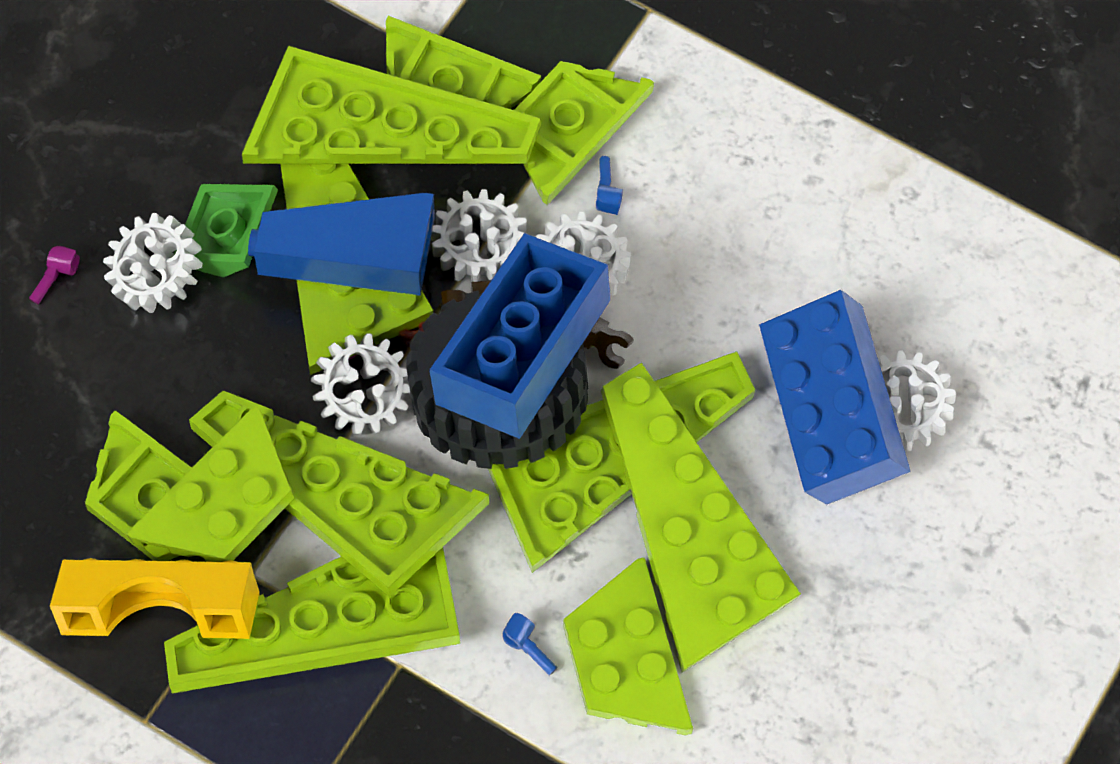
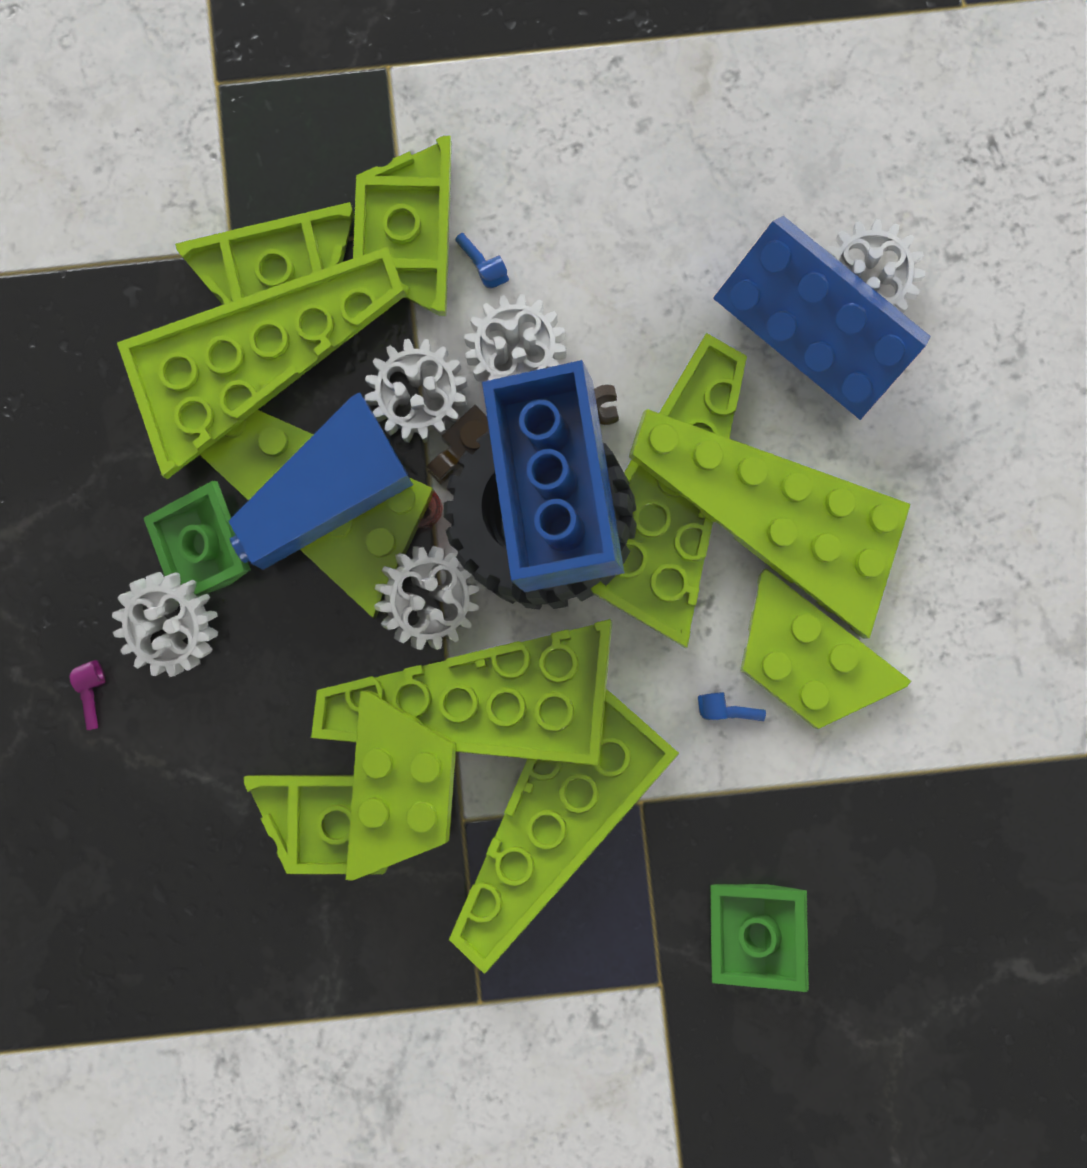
camera: 30 degrees left, 20 degrees up
yellow arch [50,558,259,639] -> none

